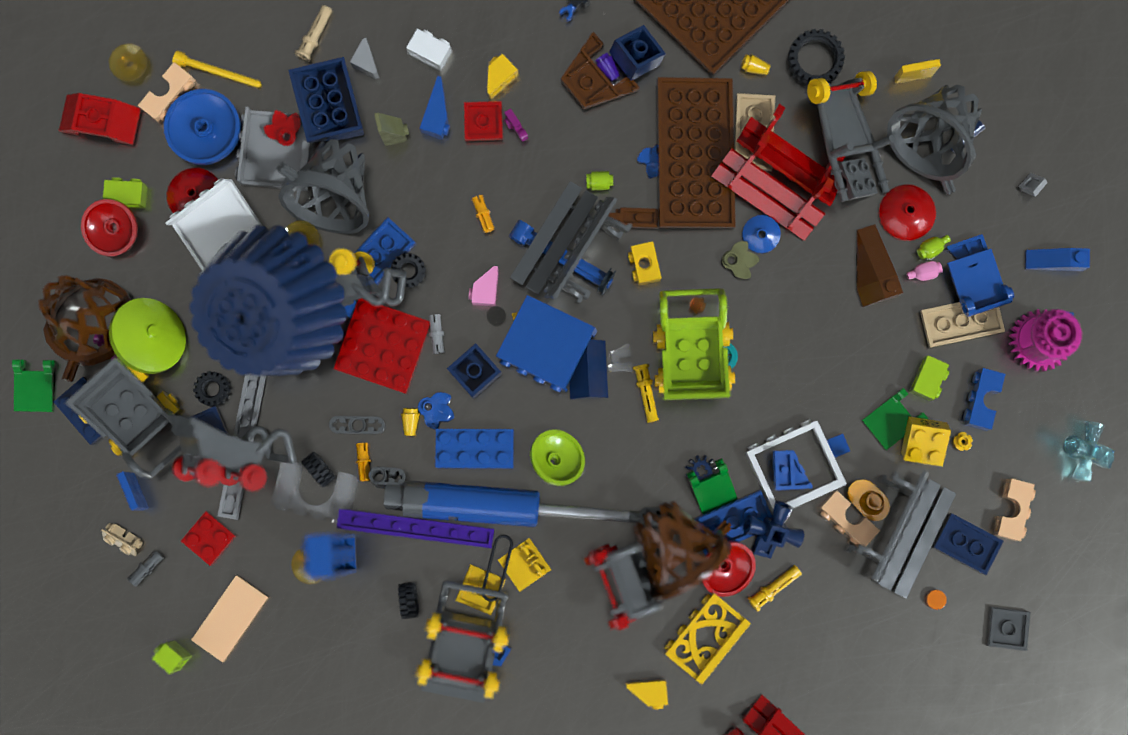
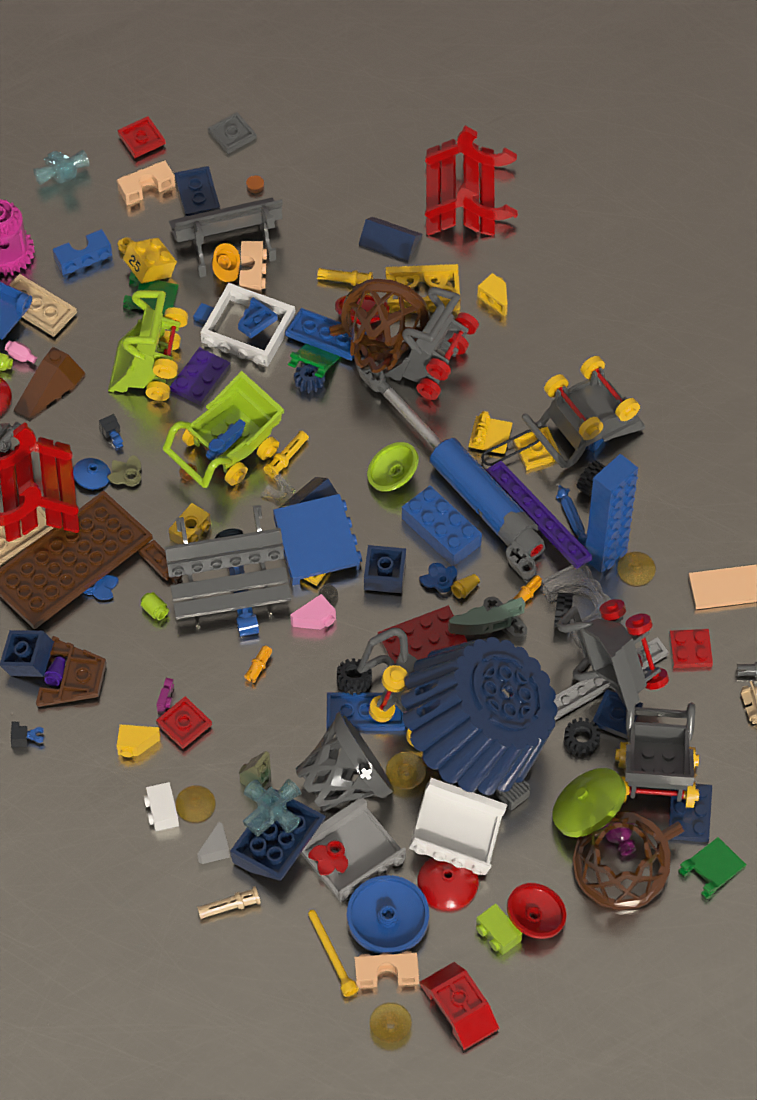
camera: 135 degrees left, 25 degrees down
blue tile [117,471,149,511] -> none
blue slope [419,76,450,140] -> none
light grey pin [429,314,445,354] -> none
dark blue brick [743,501,804,559] -> none
lime brick [909,355,950,401] -> none
none -> black piece [99,414,123,449]
none -> lime piece [108,290,188,401]
none -> red plate [117,116,166,158]
none -> dark purple plate [170,347,231,406]
none -> clear yellow dish [175,785,216,823]
none -> blue hinge [206,419,246,460]
none -> clear light blue brick [243,779,301,837]
none -> dark blue slope [359,217,422,262]
none -> sand green slope [448,597,525,635]
none -> blue wheel [556,485,587,547]

